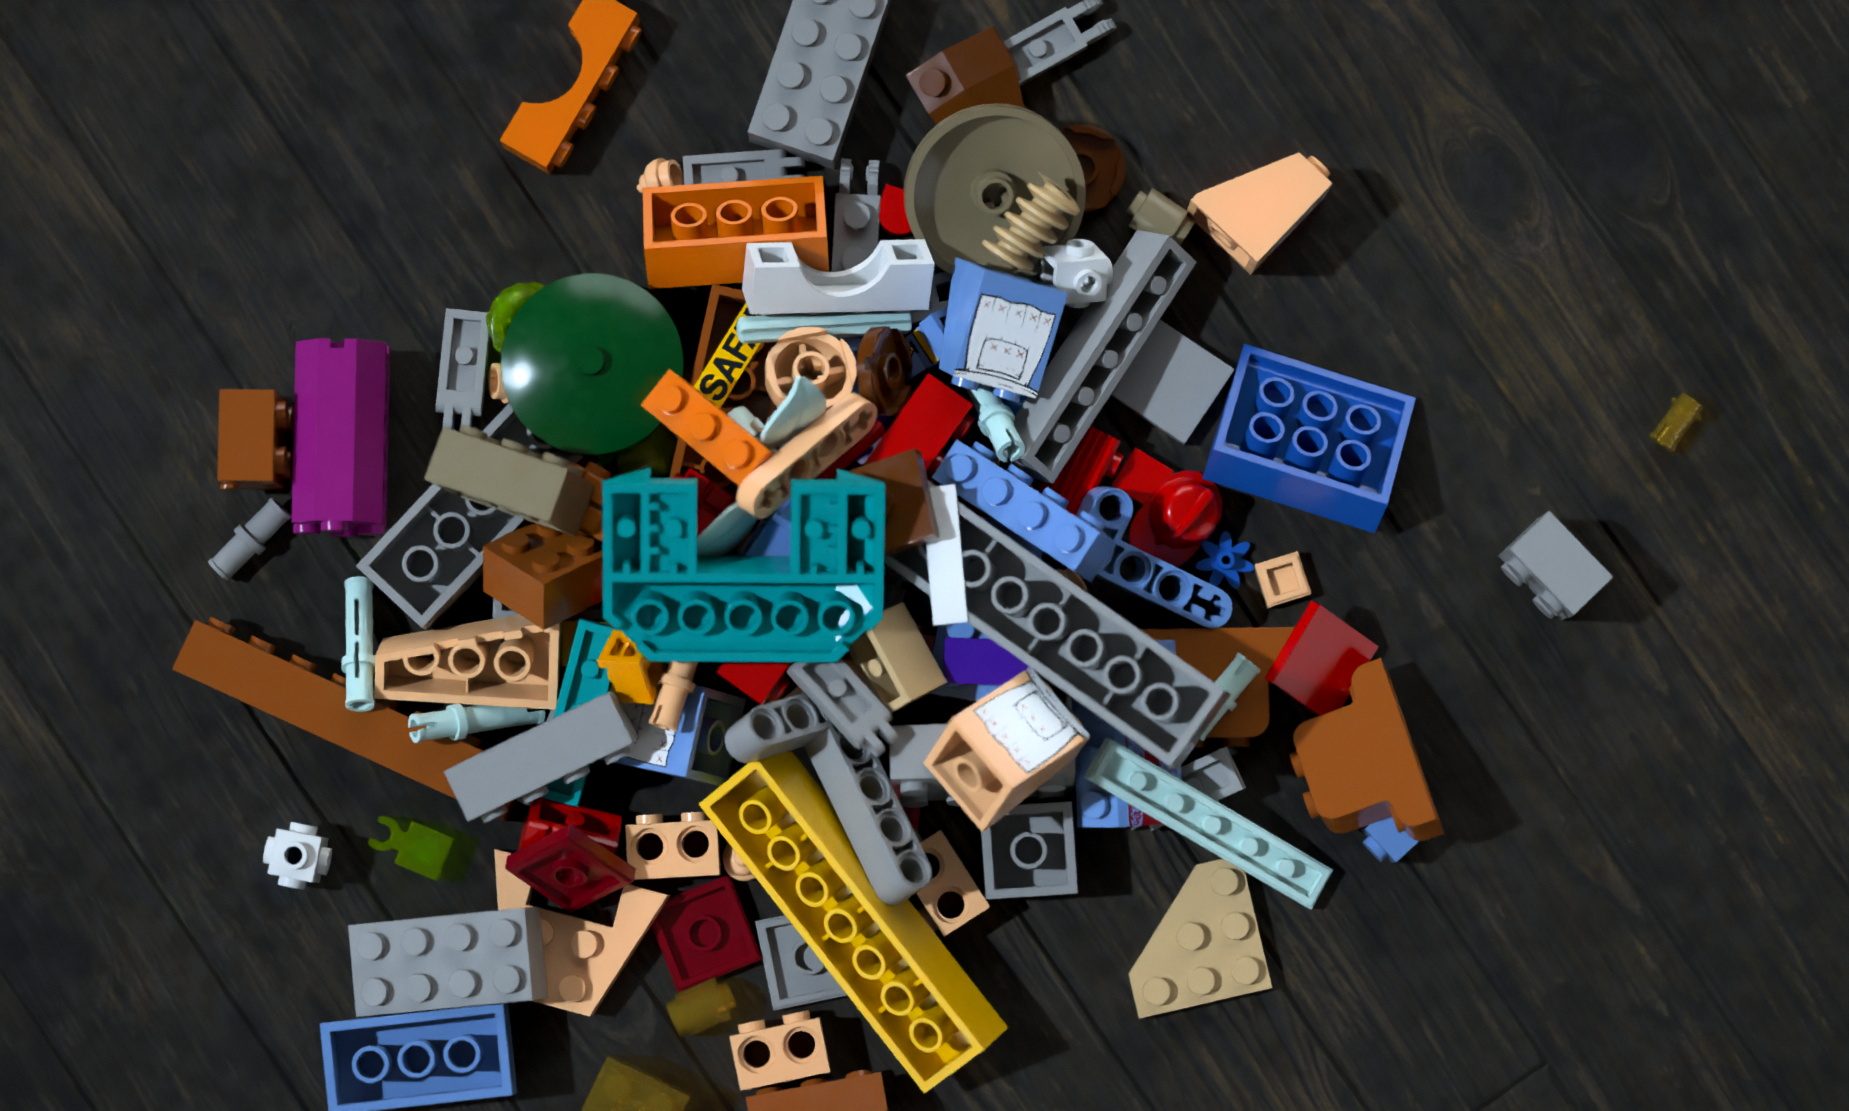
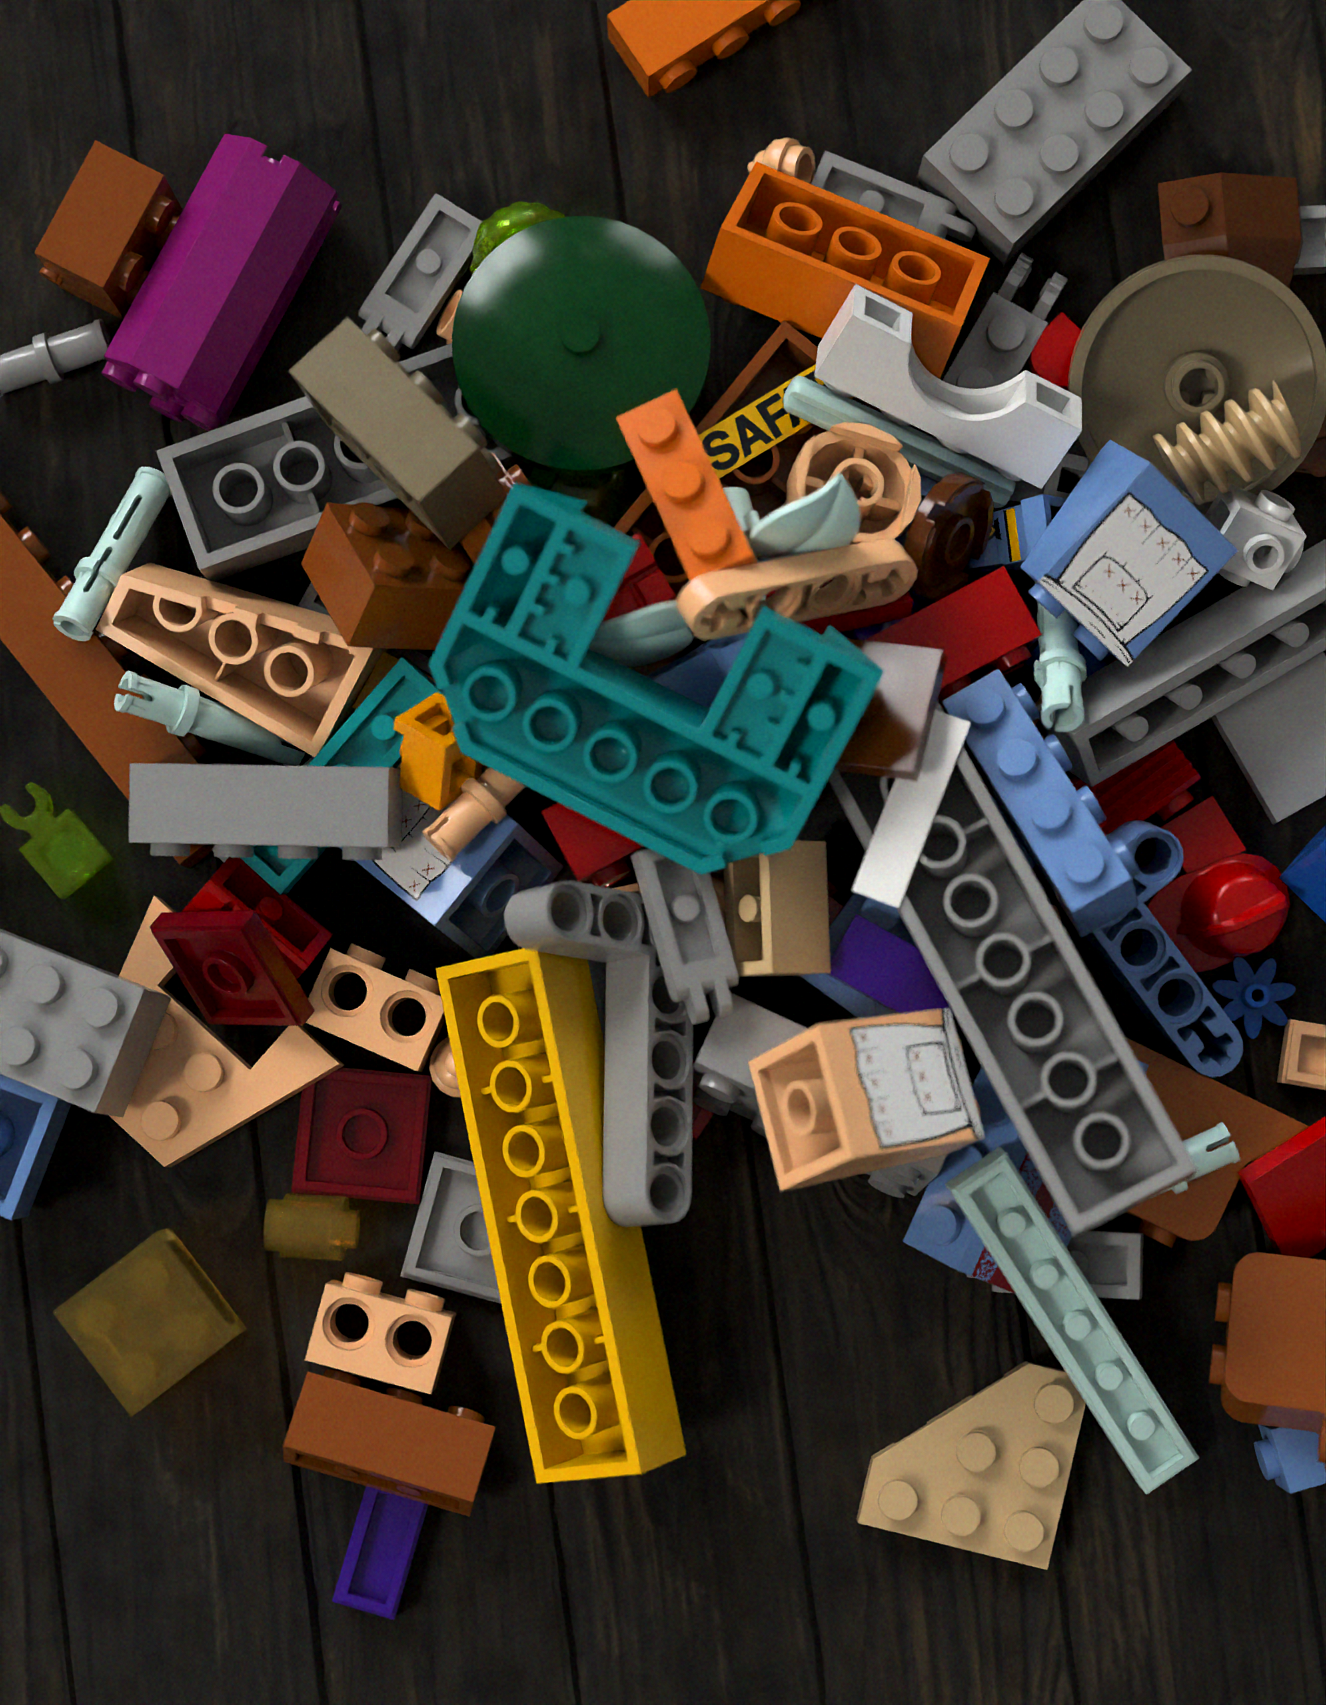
camera: 25 degrees right, 0 degrees up
light nougat brick [916,830,990,936] -> none
light grey brick [981,802,1078,899] -> none

